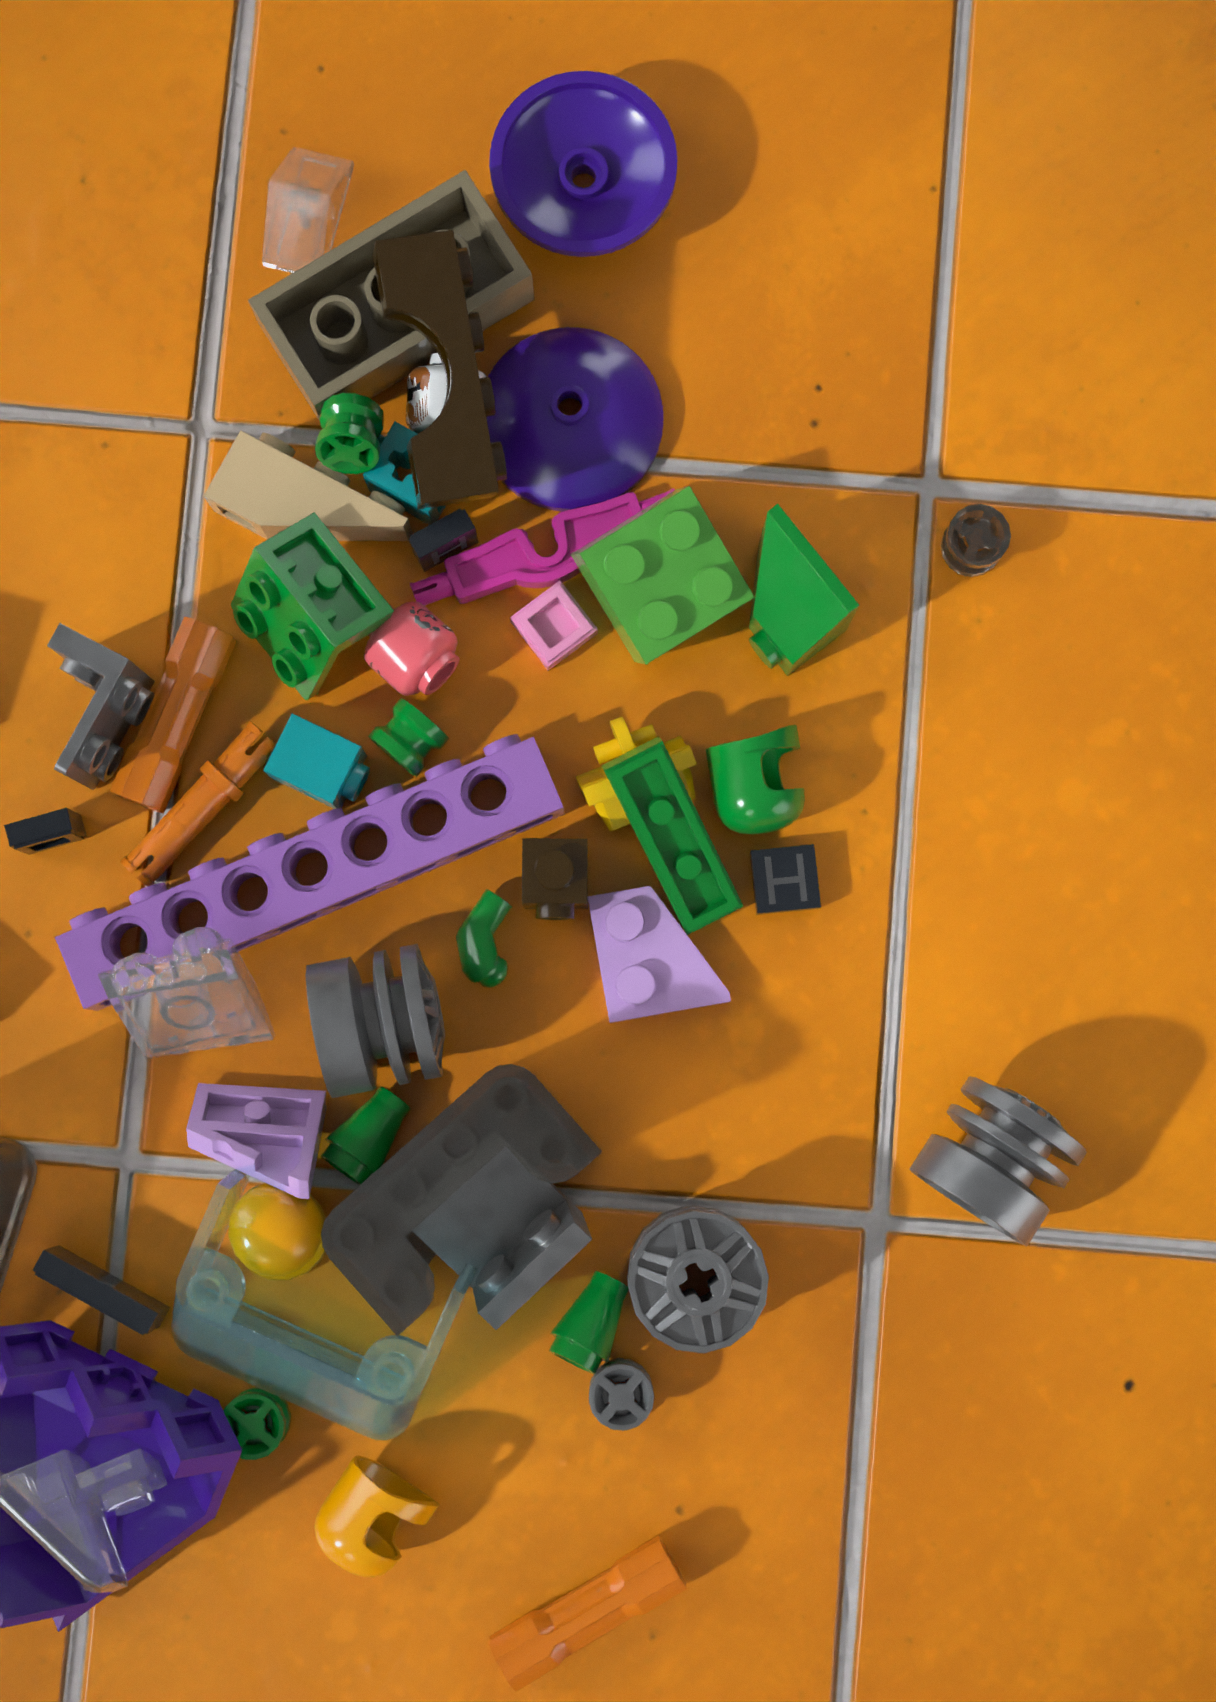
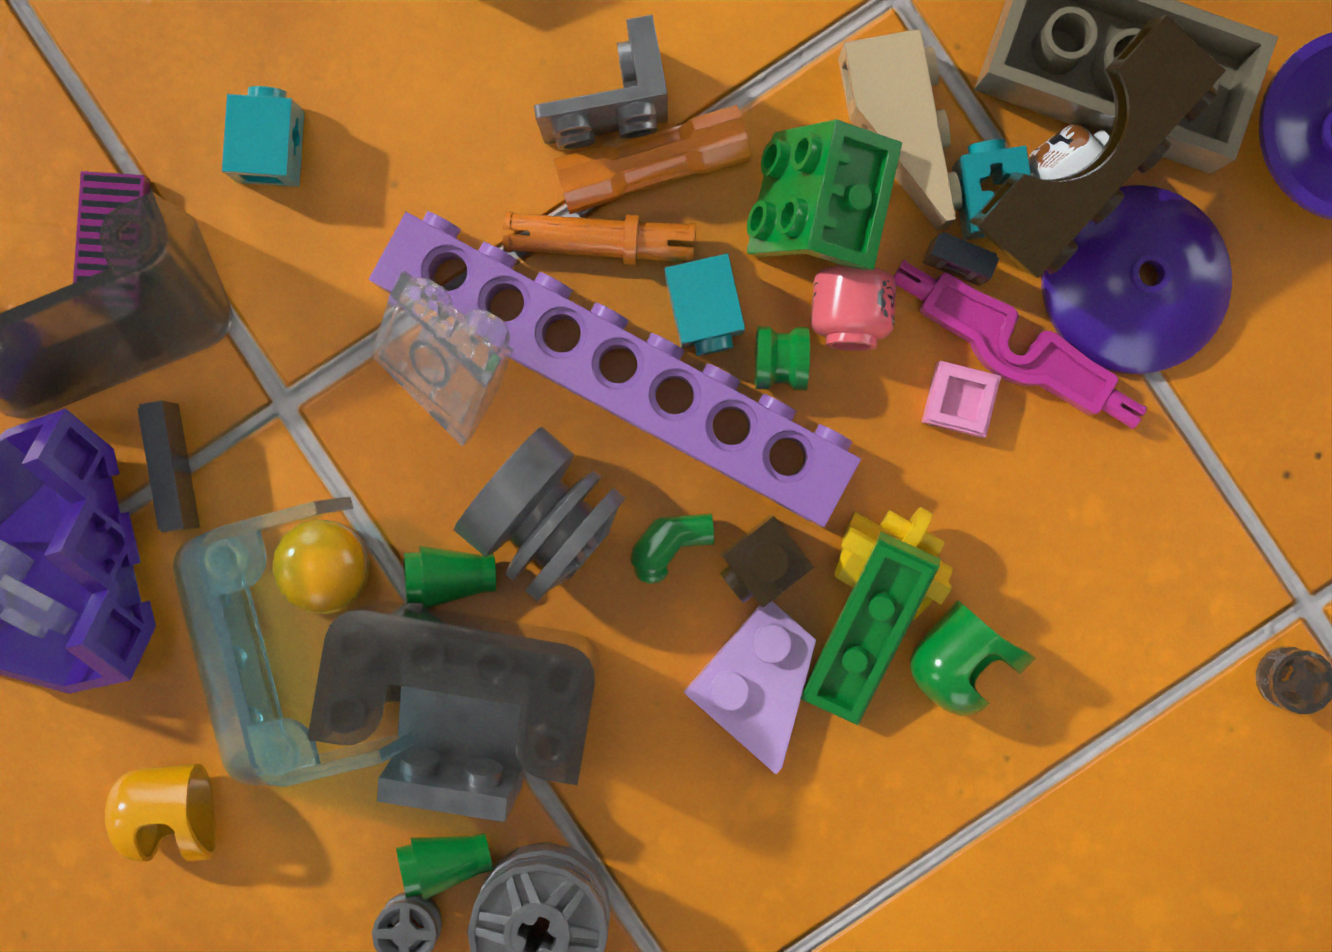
camera: 50 degrees right, 5 degrees up
black tile [4,808,87,855] -> none
lavender wing [186,1083,327,1199] -> none
green wheel [223,1387,291,1460] -> none
green wheel [315,393,384,474] -> none
bright green brick [570,486,755,665] -> none
green slope [749,504,859,676] -> none
black tile [750,844,821,915] -> none

